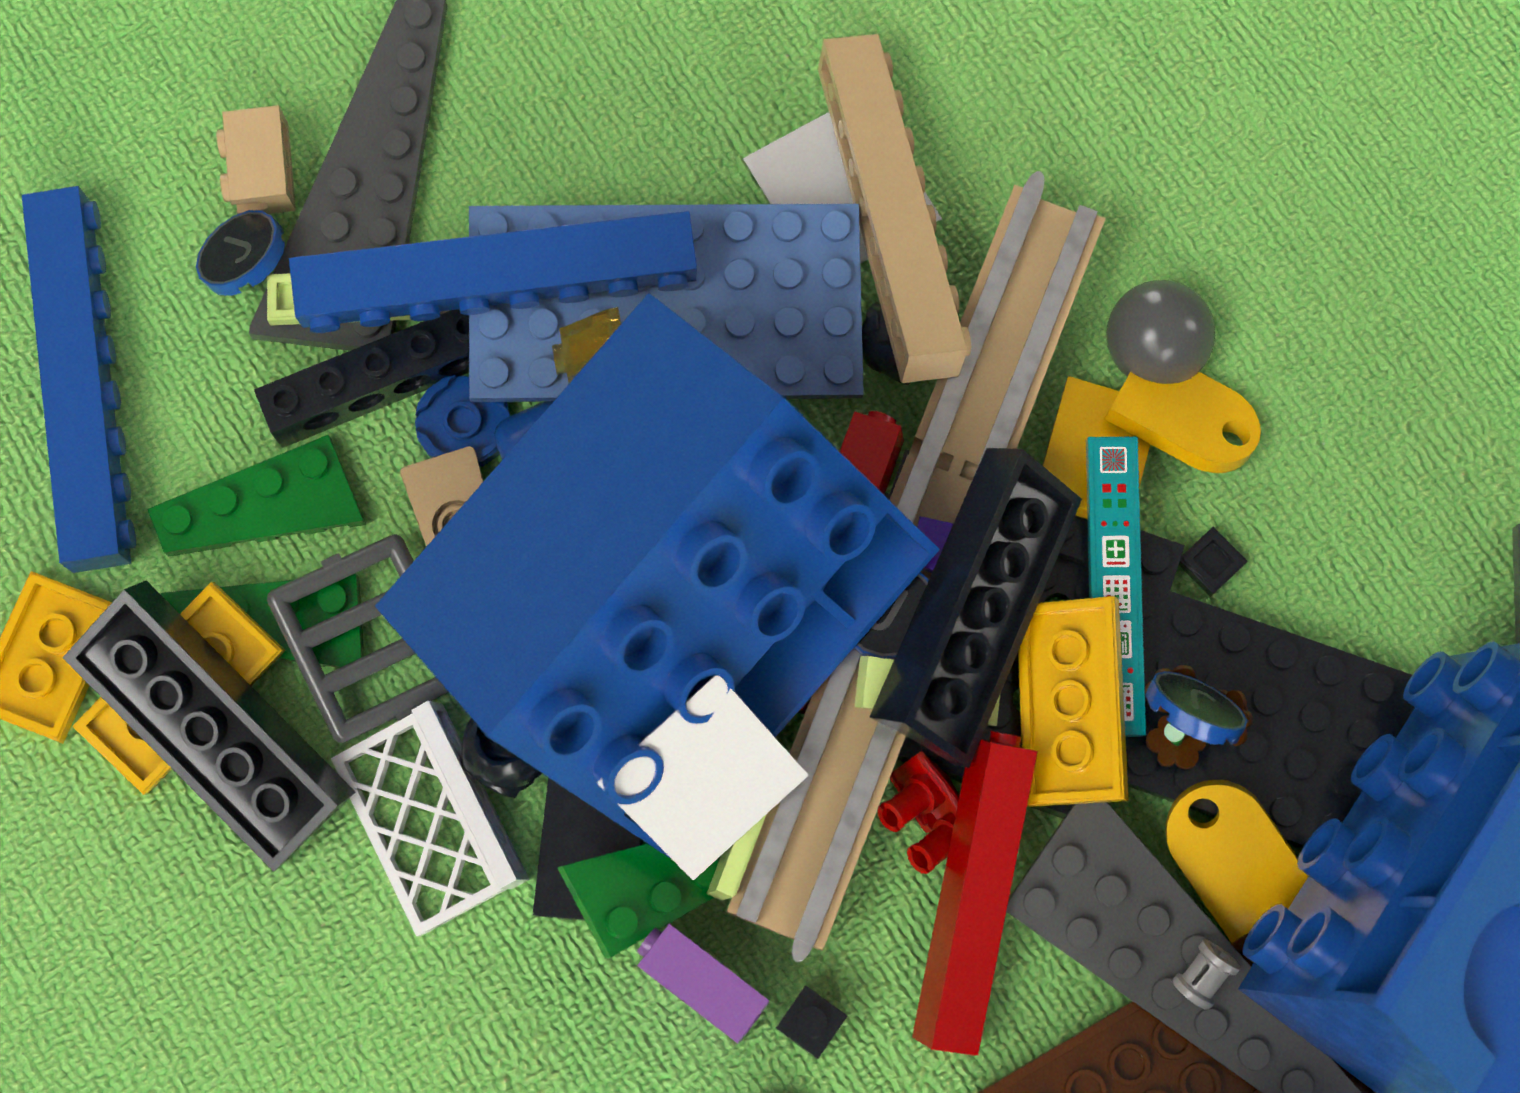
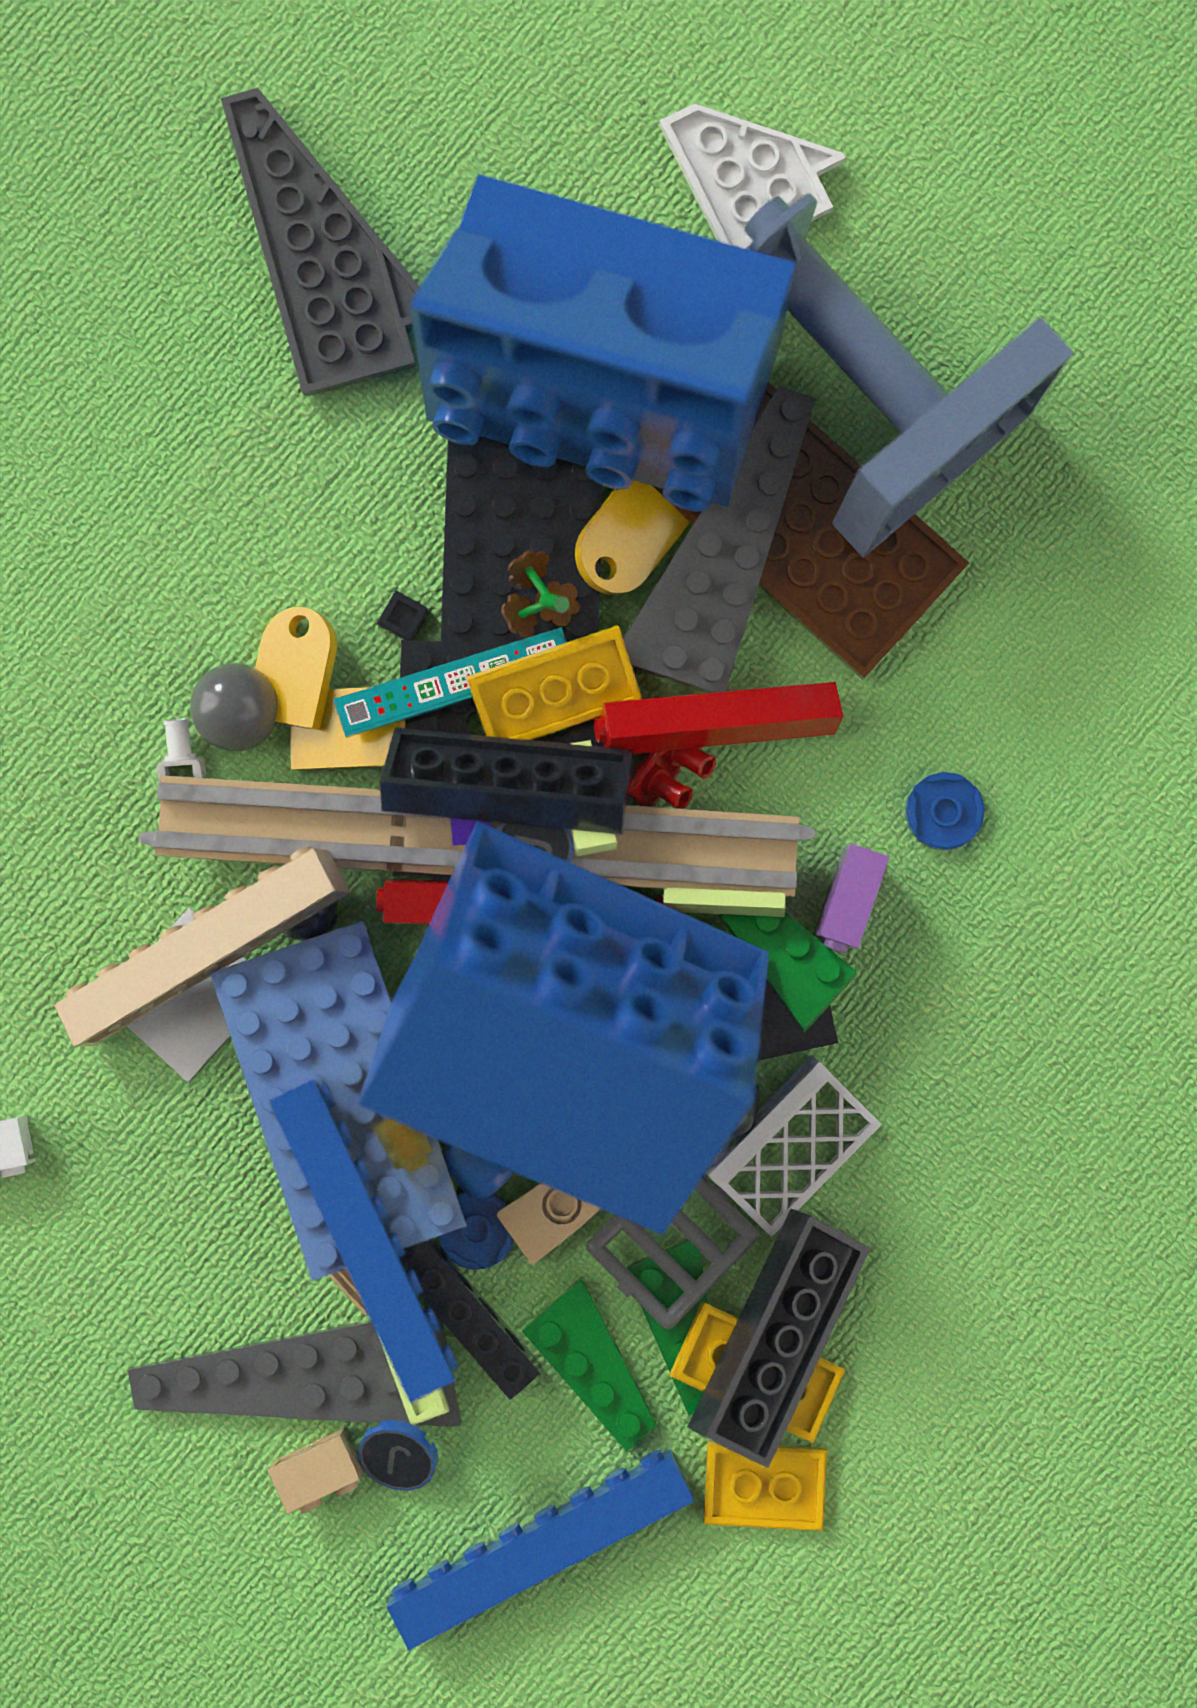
camera: 105 degrees left, 10 degrees up
white sticker [597,675,809,880] -> none
black brick [776,985,848,1059] -> none
tile [1145,671,1248,745] -> none
light grey bush [1172,939,1241,1010] -> none
none -> white piece [157,718,206,783]

